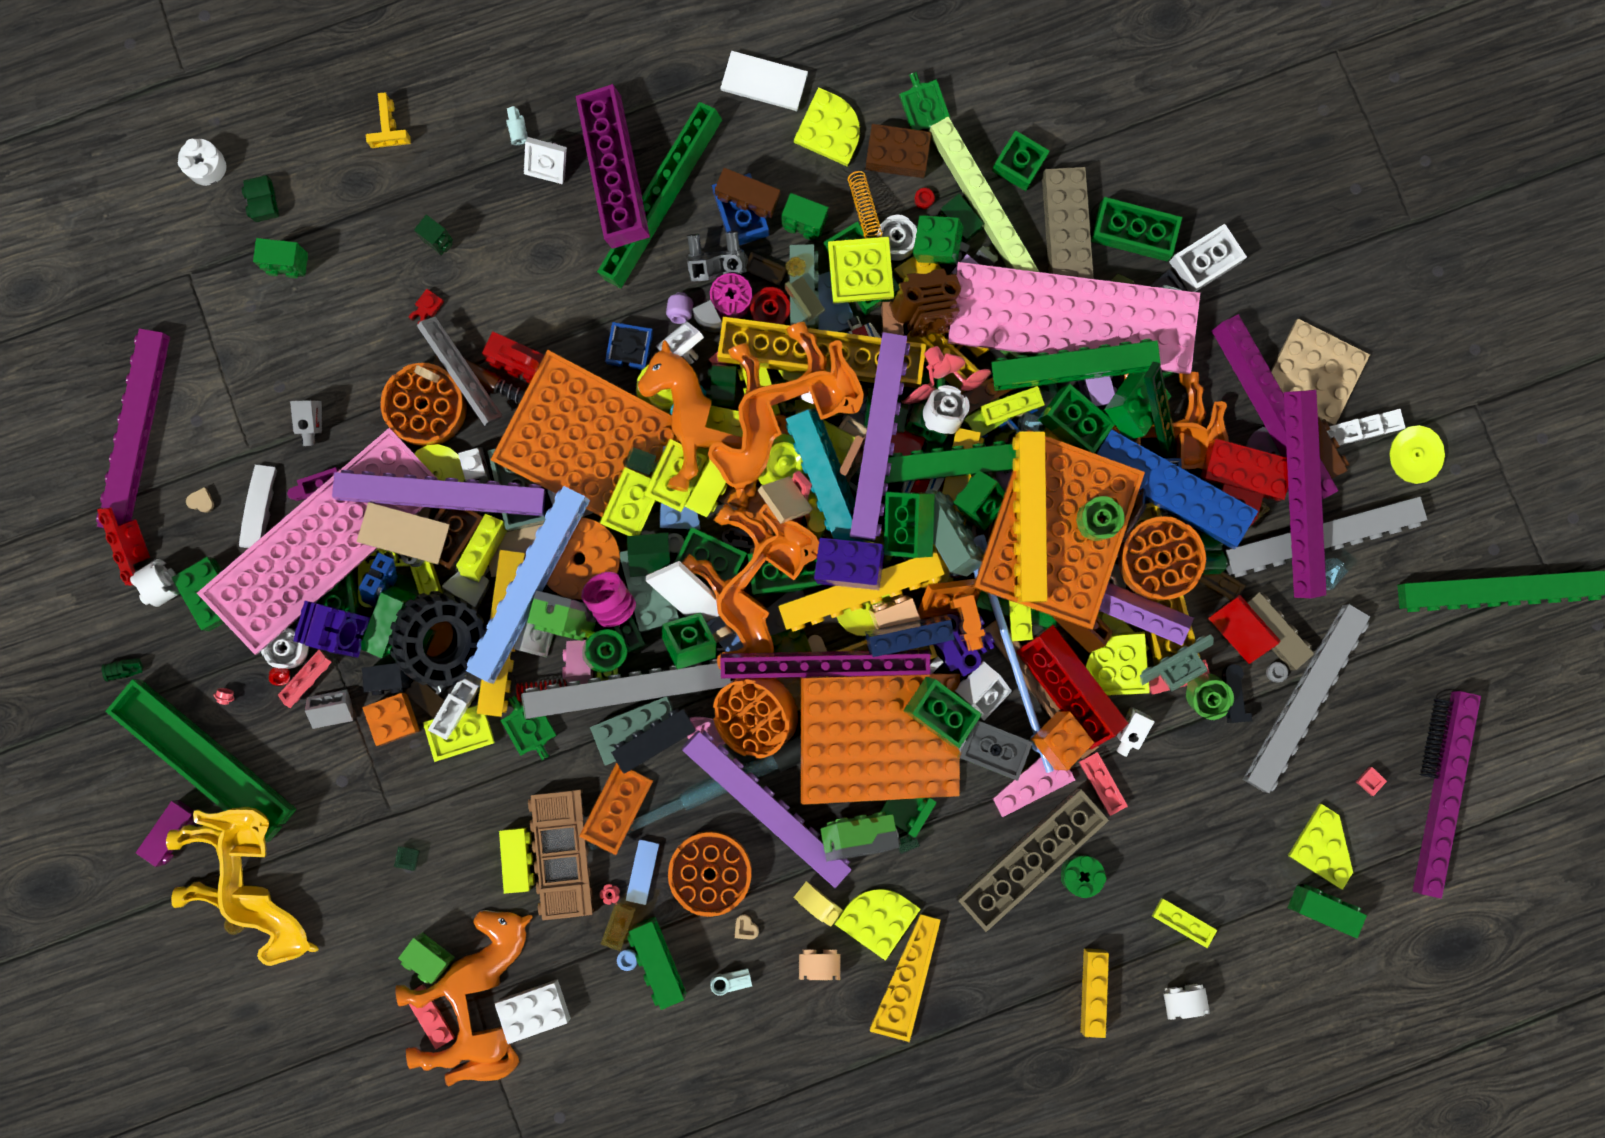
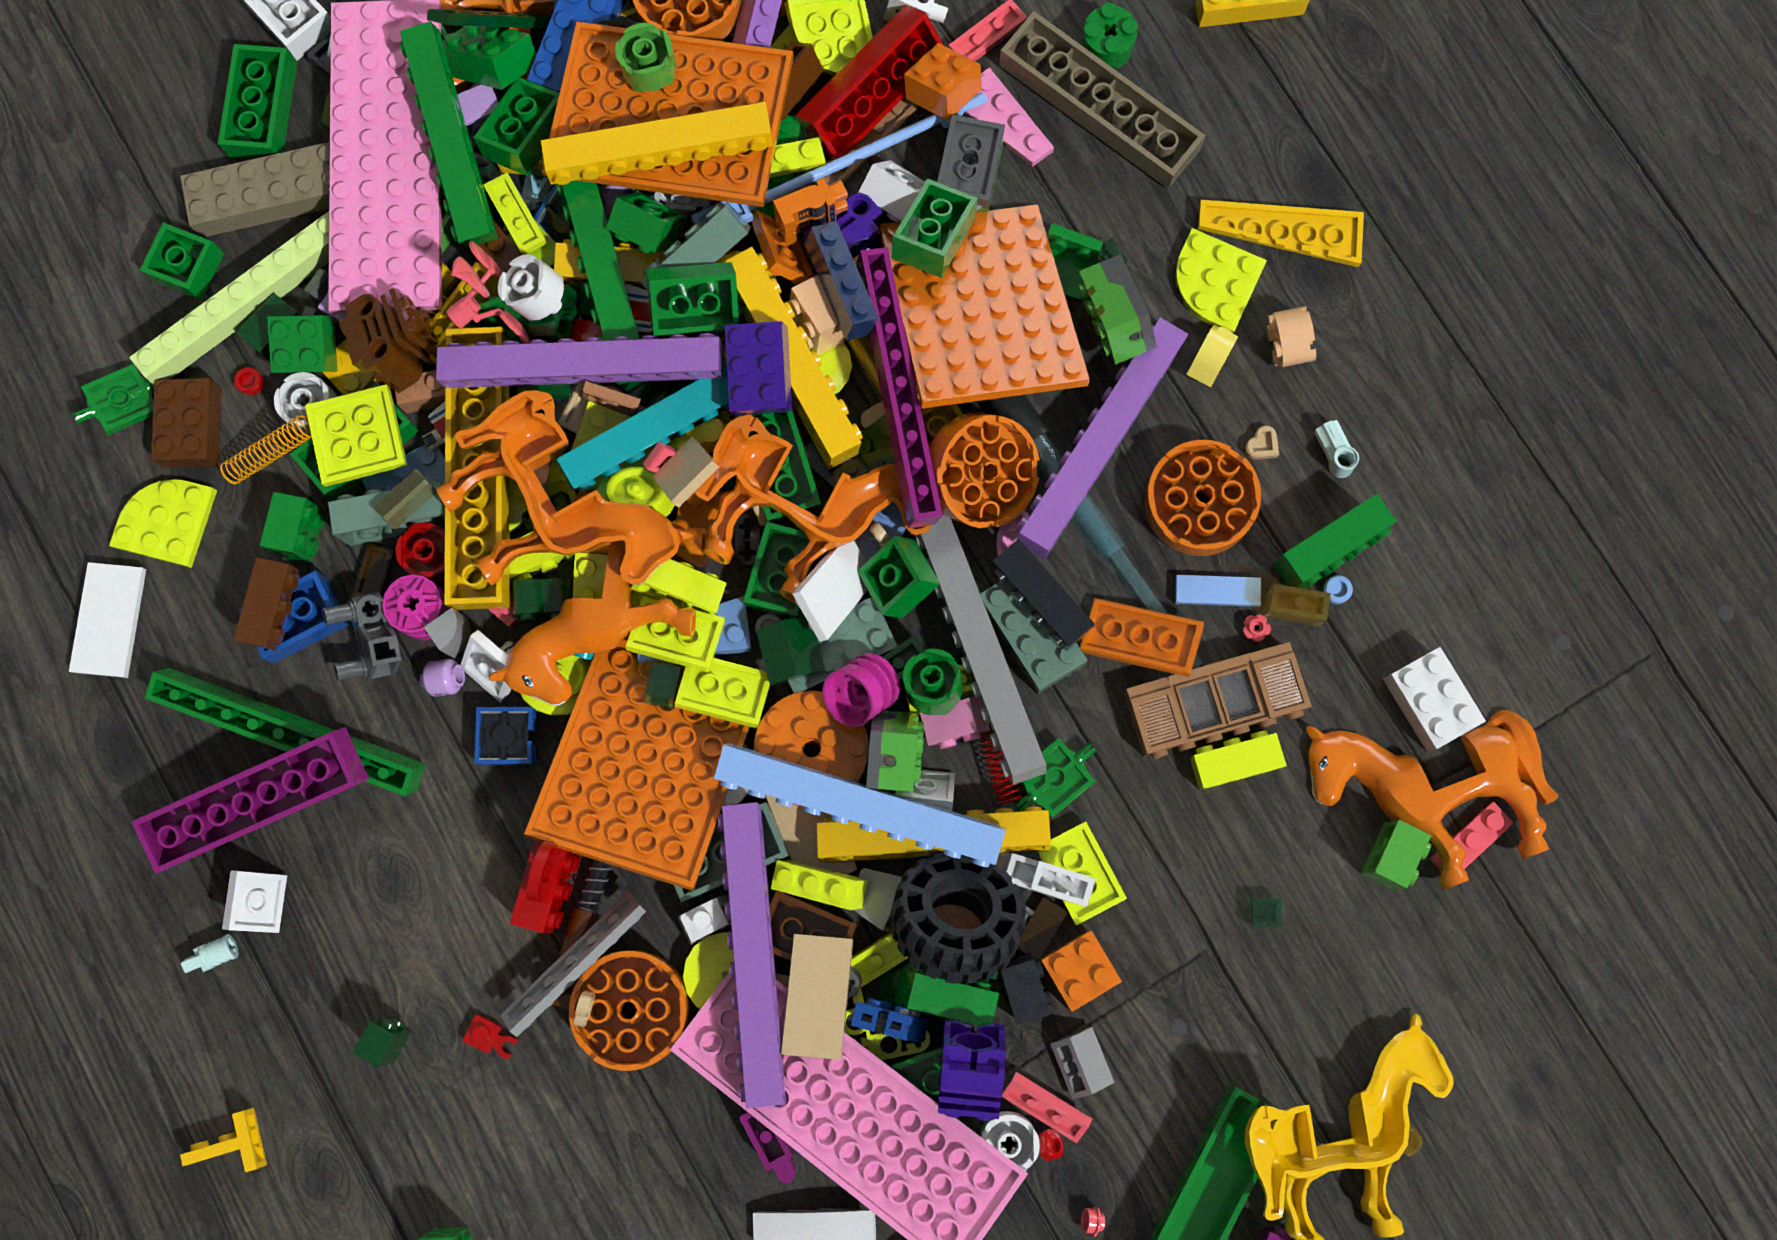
camera: 90 degrees left, 5 degrees down
light grey torso [290,400,322,446] -> none
clear yellow plate [786,257,806,277] -> none

